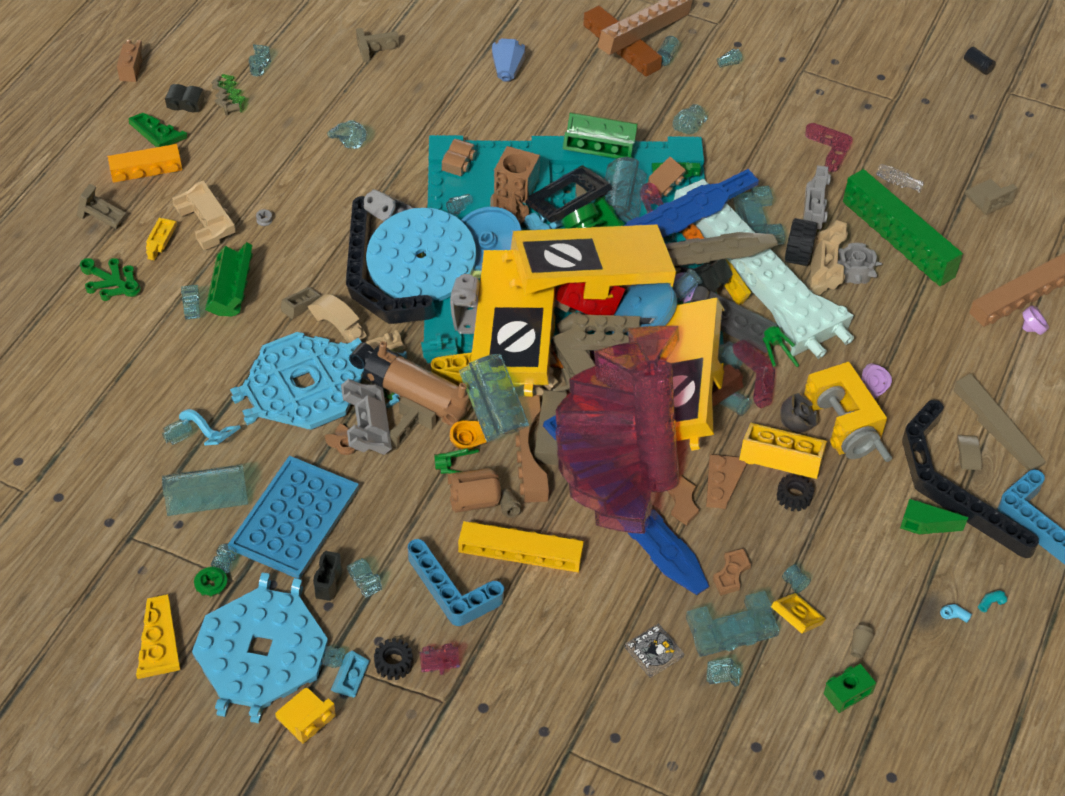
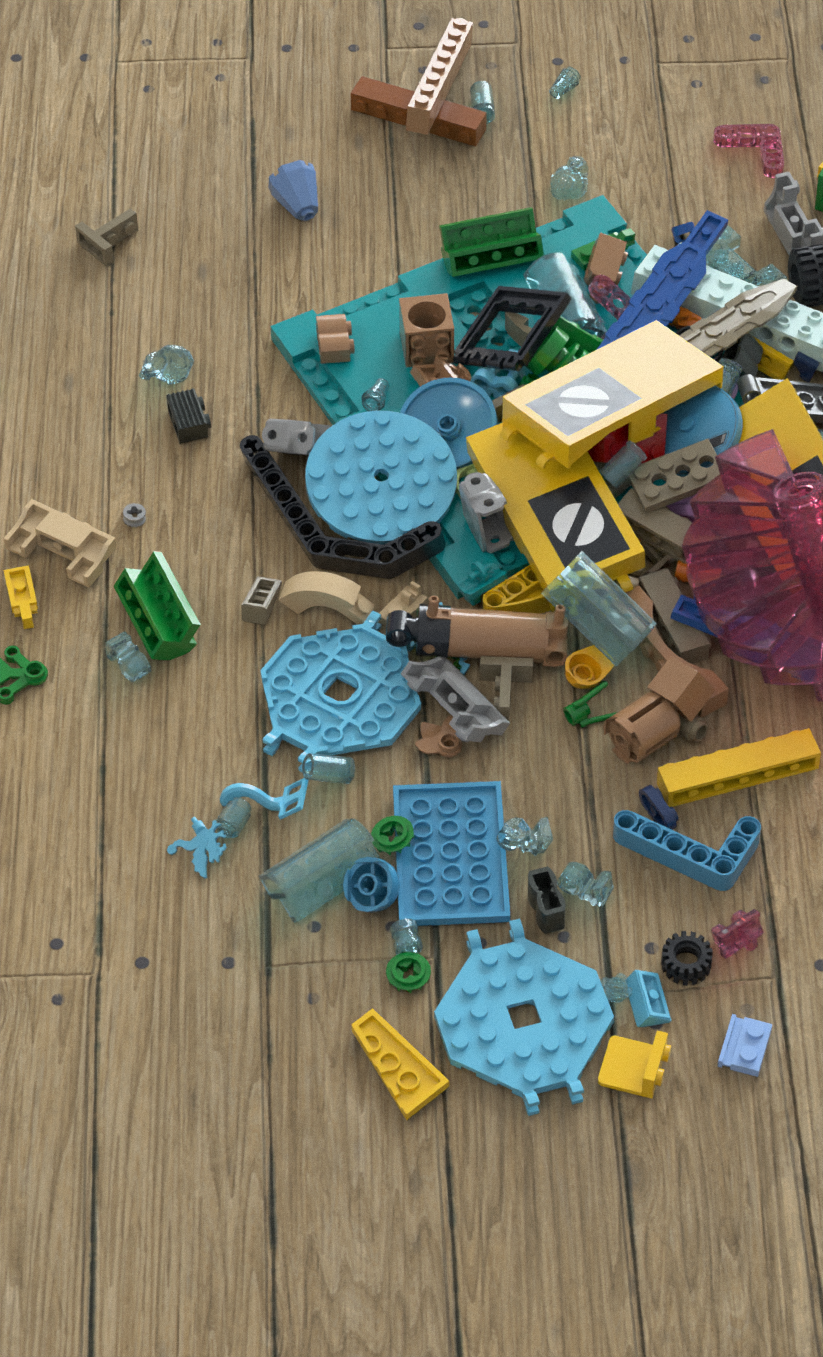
camera: 25 degrees left, 0 degrees up
none -> pearl dark grey brick [166,388,211,444]
none -> medium azure piece [167,817,227,879]
none -> clear light blue piece [302,753,355,784]
none -> dark azure cylinder [343,857,400,913]
none -> green gear [371,816,415,855]
none -> clear light blue leg [497,817,553,856]
none -> clear light blue piece [599,440,647,489]
none -> dark blue plate [639,785,679,830]
none -> medium nougat head [647,656,715,722]
none -> light blue plate [718,1014,772,1077]
none -> dark blue tile [794,351,820,383]

